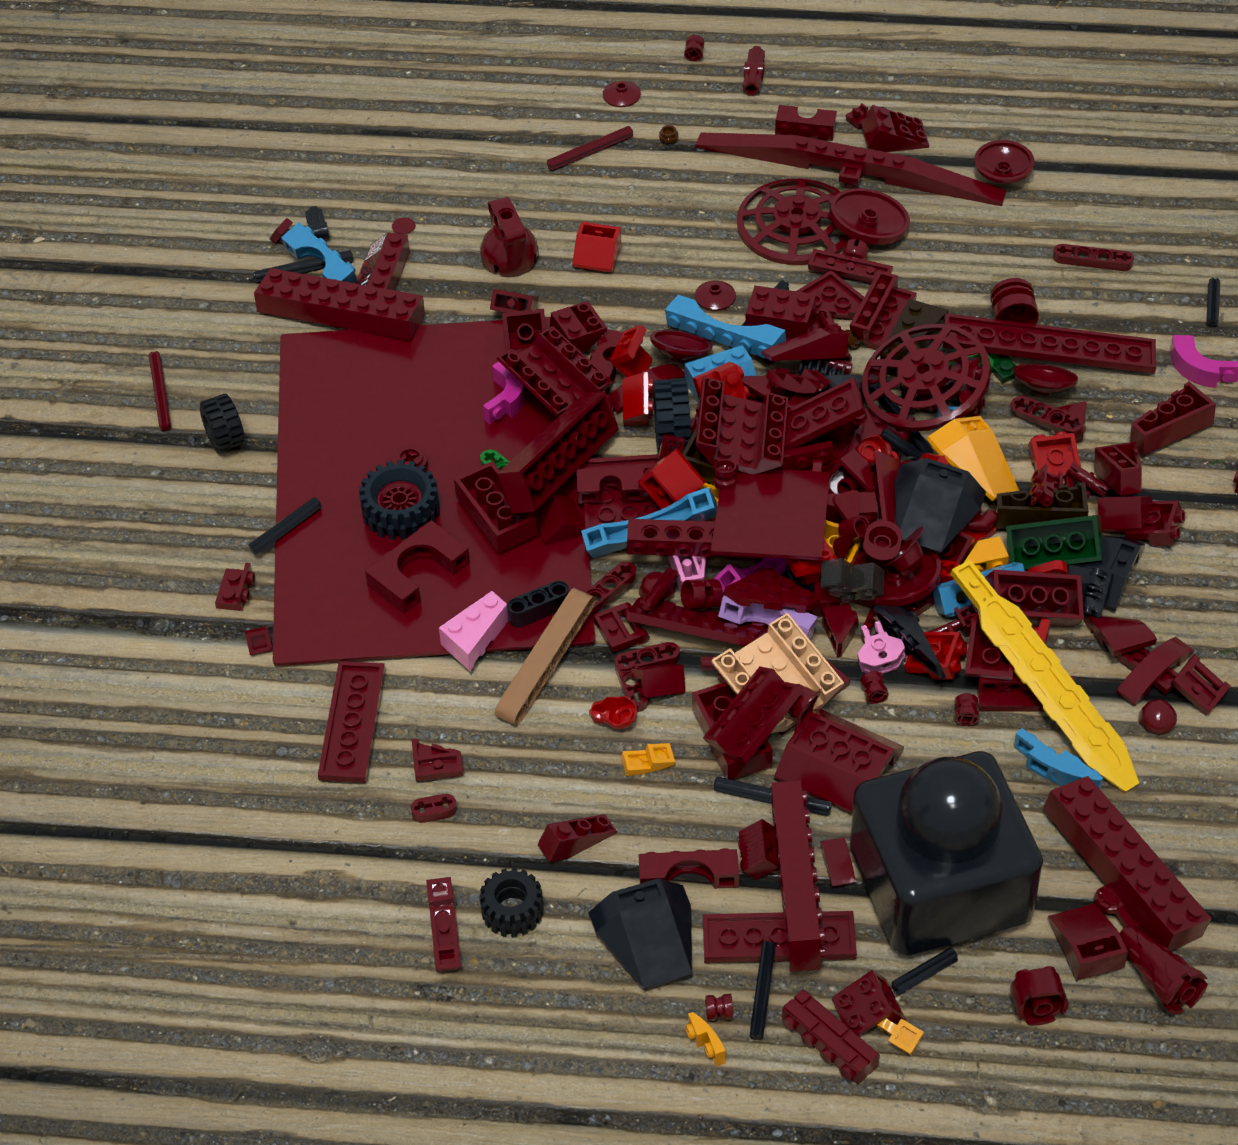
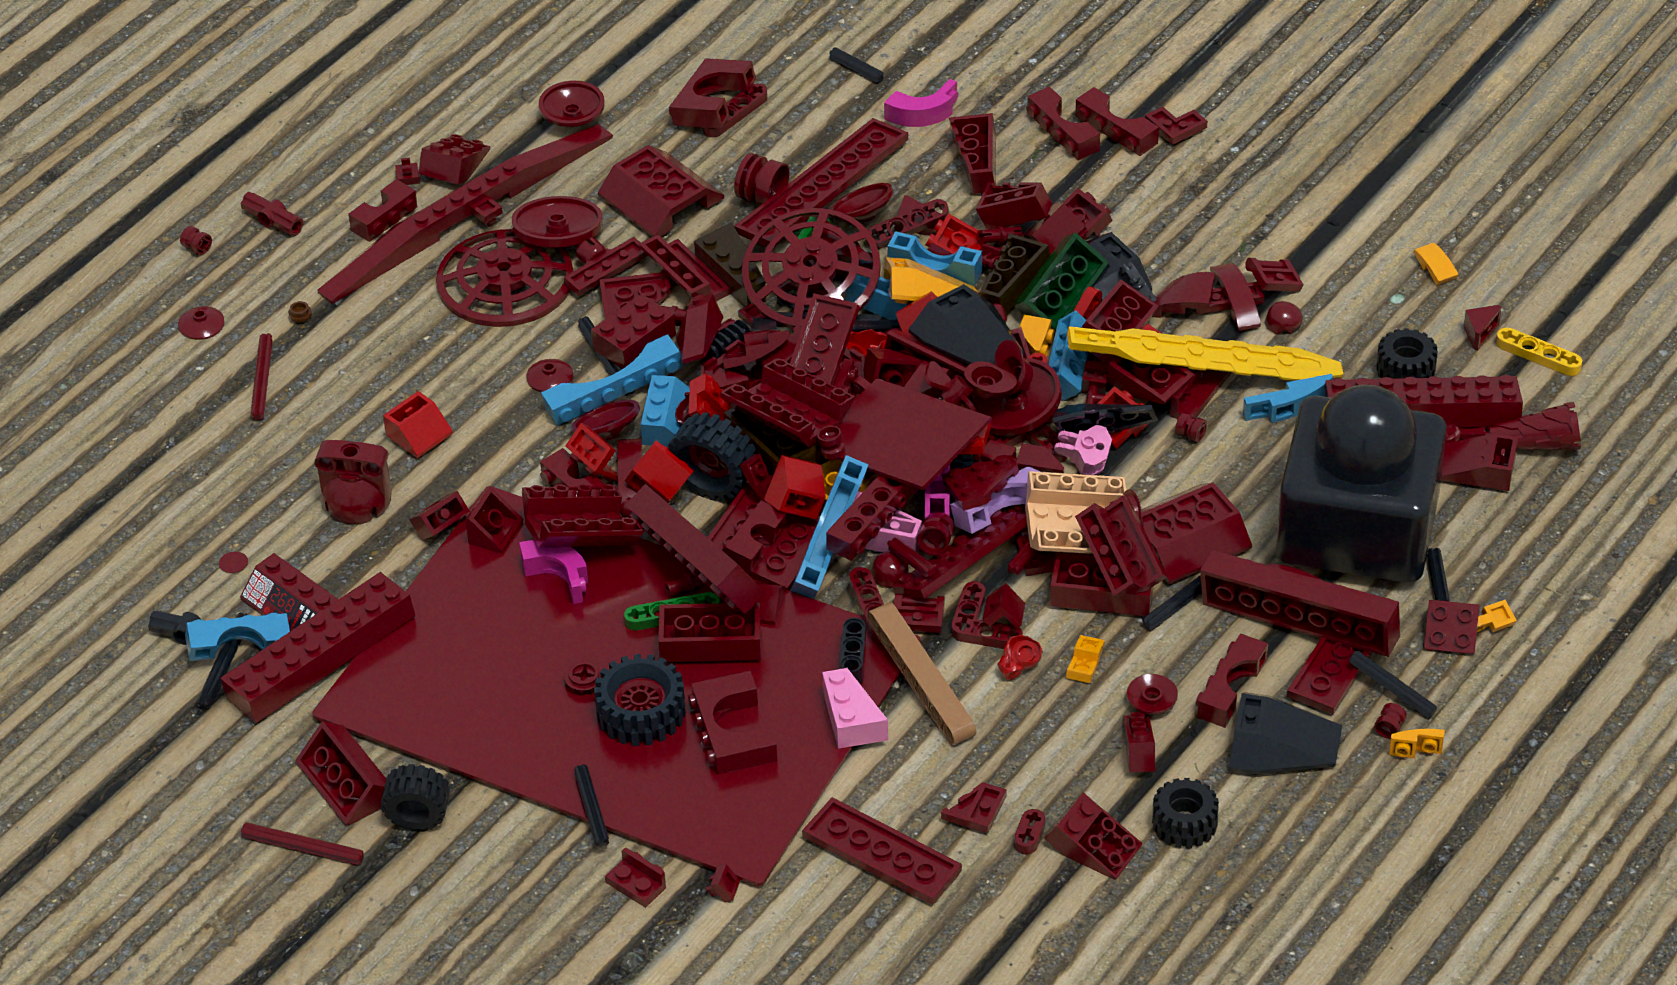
camera: 60 degrees left, 5 degrees down
dark red tile [270,218,293,244] -> none
dark red slope [426,877,461,972] -> none
dark red slope [550,301,607,353] -> none
dark red brick [738,819,779,879] -> none
dark red brick [782,989,880,1084] -> none
clear smoke brick [821,558,885,603] -> none
dark red wheel [860,671,889,704] -> none
dark red brick [1010,966,1069,1025] -> none
dark red hinge [1030,464,1055,507] -> none
none -> dark red slope [295,721,386,825]
none -> dark red slope [598,145,724,237]
none -> dark red arch [669,58,756,129]
none -> dark azure arch [887,231,982,286]
none -> dark red slope [1044,792,1143,880]
none -> dark red dish [1127,674,1178,714]
none -> black tyre [1376,328,1438,379]

